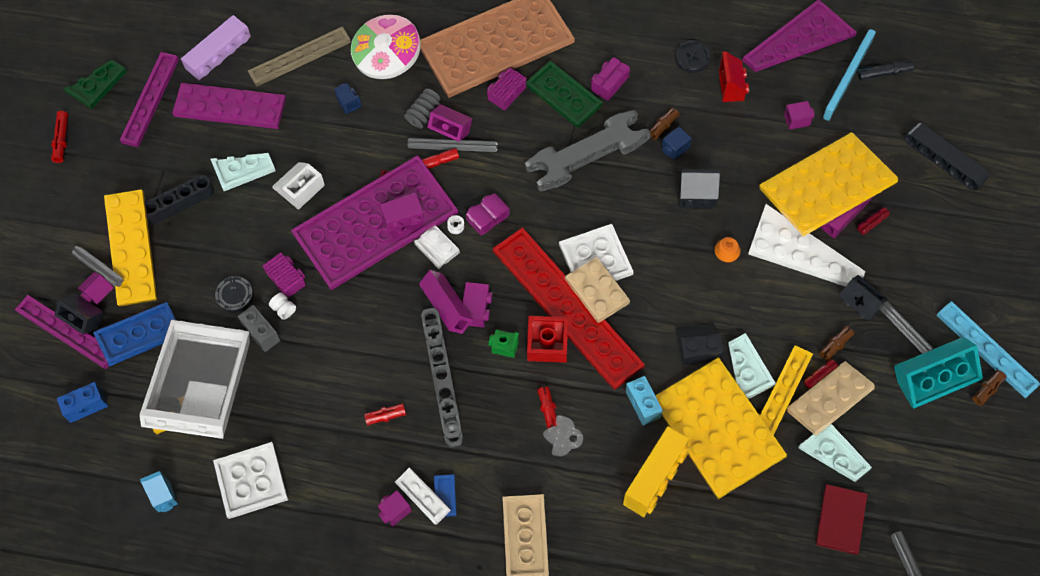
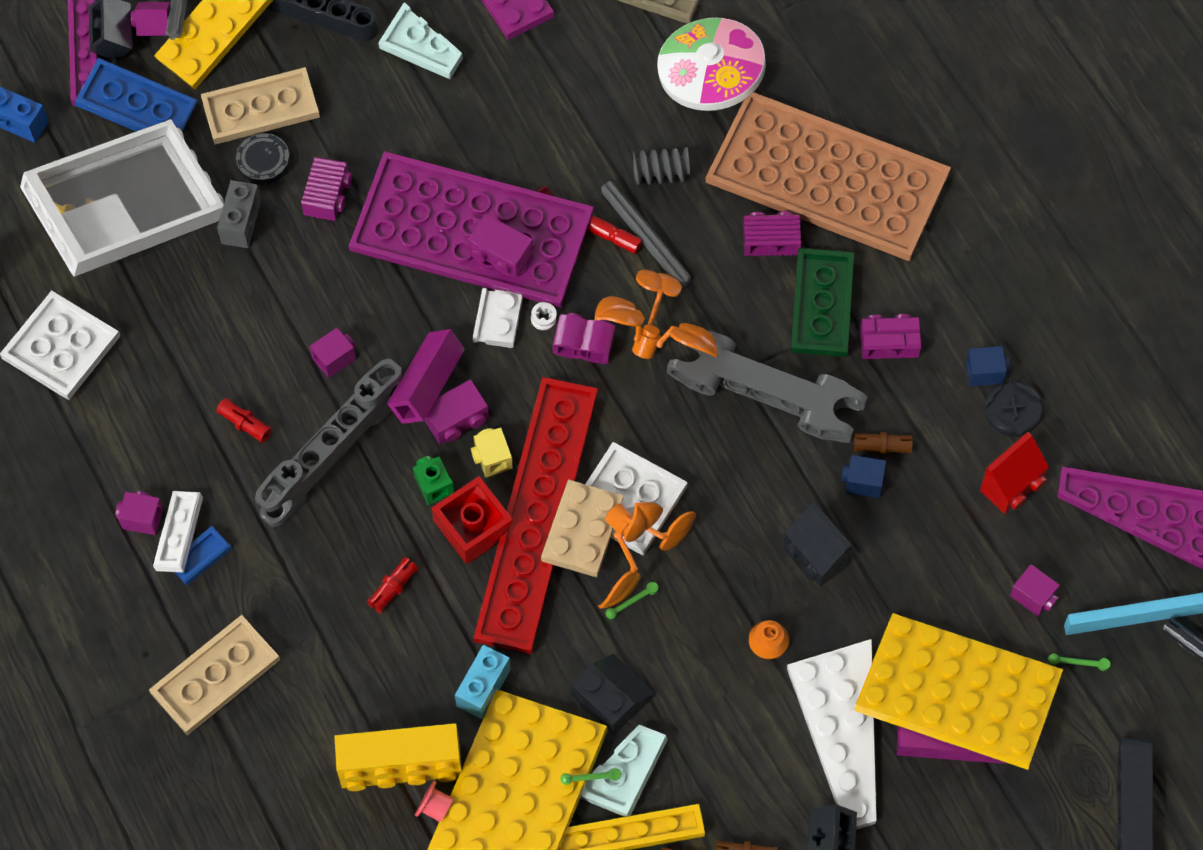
camera: 50 degrees right, 0 degrees up
white wheel [269,293,296,320] -> none
white slope [272,162,325,210] -> none
dark blue brick [334,83,361,114] -> none
magenta brick [427,105,472,142] -> none
clear plate [543,415,583,456] -> none
dark red axle [857,207,890,235] -> none
none -> tan plate [201,67,320,145]
none -> magenta brick [310,328,356,378]
none -> coral piece [415,781,453,822]
none -> light yellow brick [471,428,513,477]
none -> bright green hinge [560,768,621,785]
none -> orange plant [595,270,718,359]
none -> orange plant [598,502,697,609]
none -> bright green hinge [605,582,658,619]
none -> dark blue brick [966,346,1010,386]
none -> bright green hinge [1048,653,1111,671]

